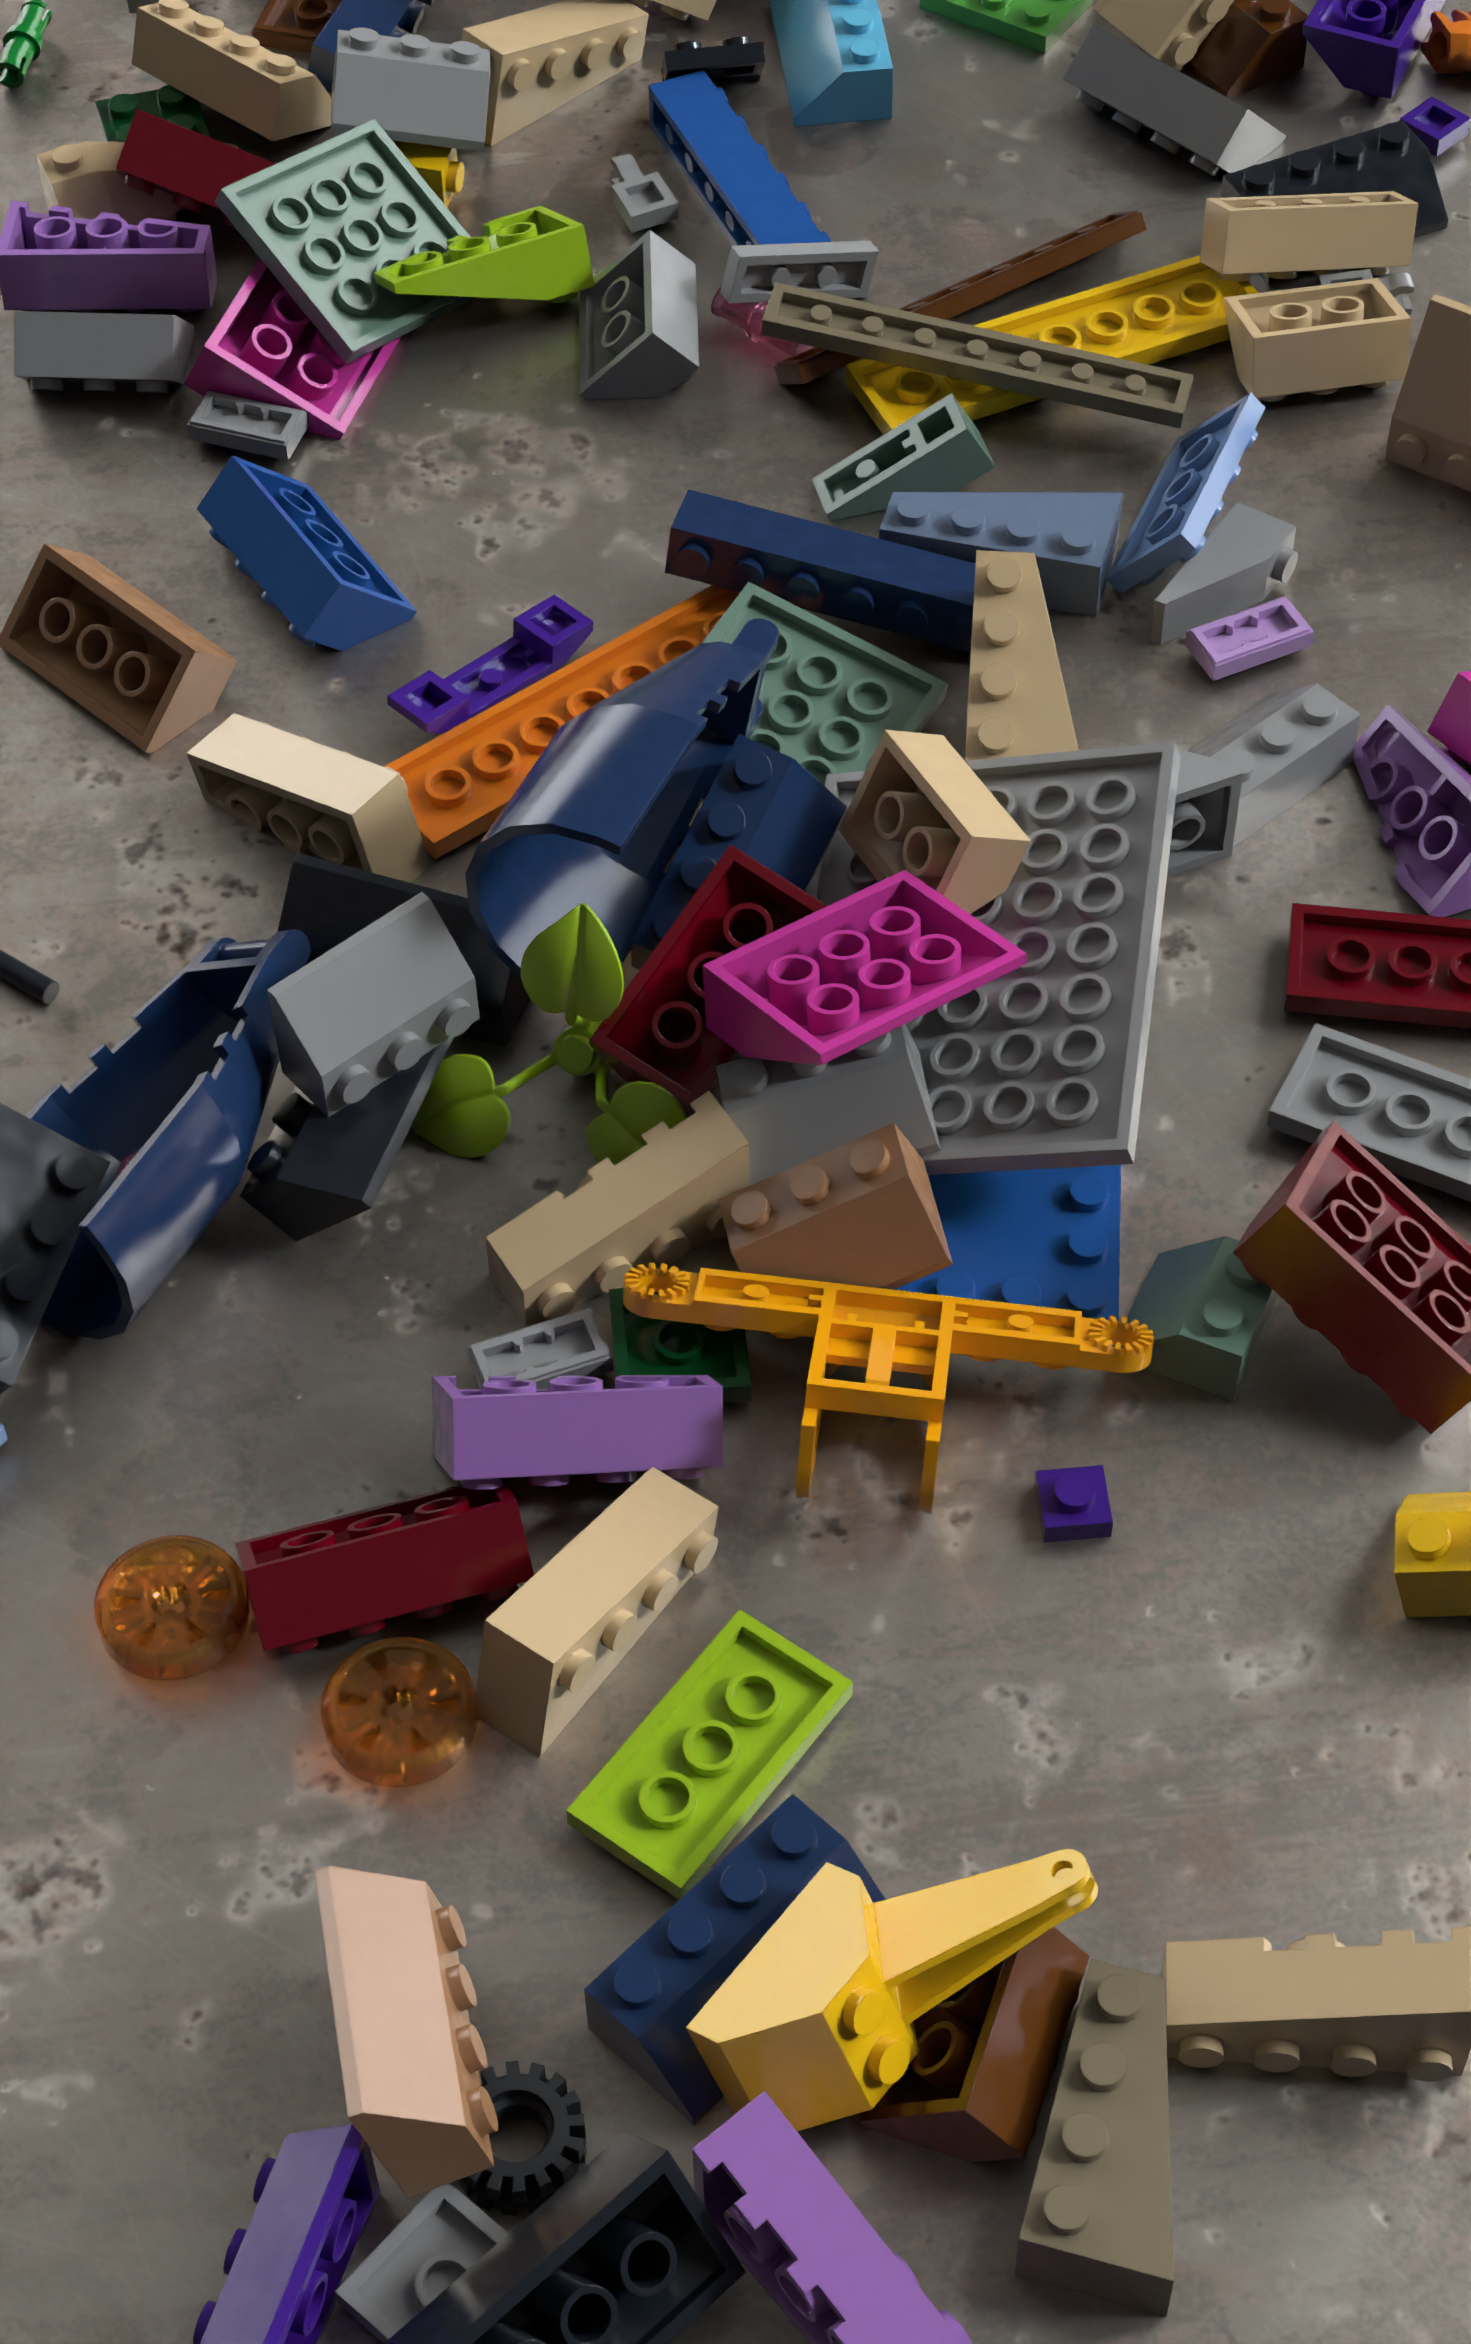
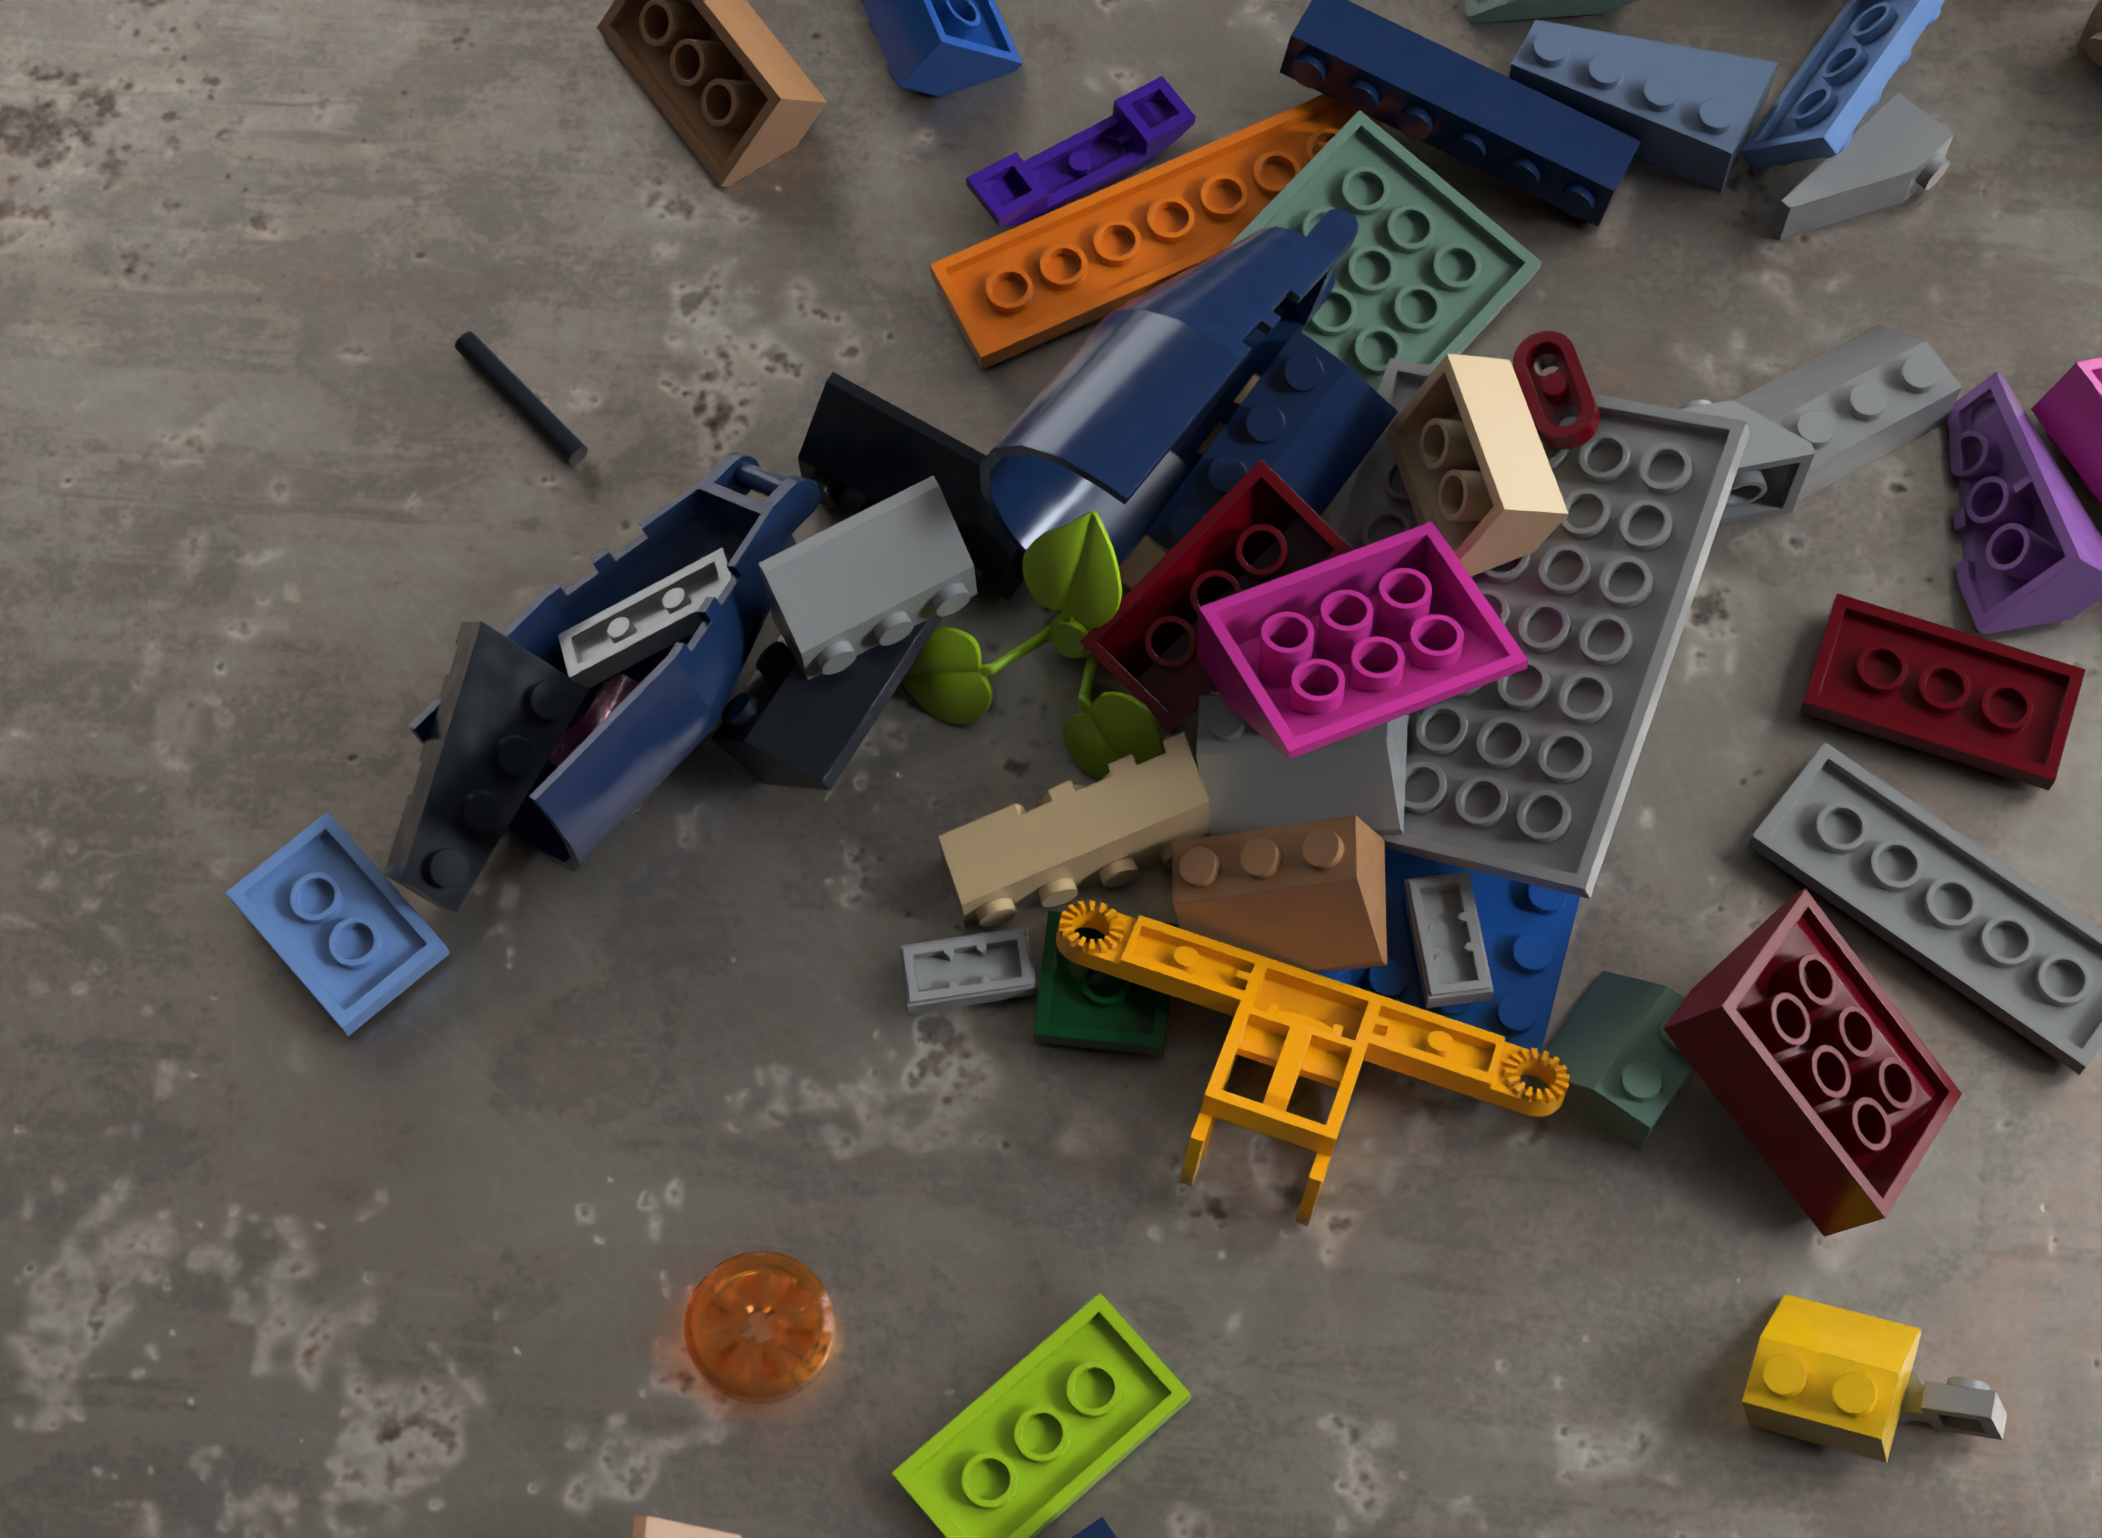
camera: 15 degrees right, 15 degrees up
clear orange wheel [94,1535,250,1681] -> none
tan wedge [186,713,431,883] -> none
dark red slope [235,1482,534,1655] -> none
medium lavender wedge [432,1375,723,1490] -> none
tan wedge [473,1467,719,1757] -> none
tan wedge [965,550,1079,761] -> none
dark purple plate [1034,1465,1113,1543] -> none
lavender plate [1185,596,1314,681] -> none
none -> light grey plate [558,547,733,689]
none -> light grey plate [1402,872,1494,1008]
none -> dark red plate [1513,331,1600,450]

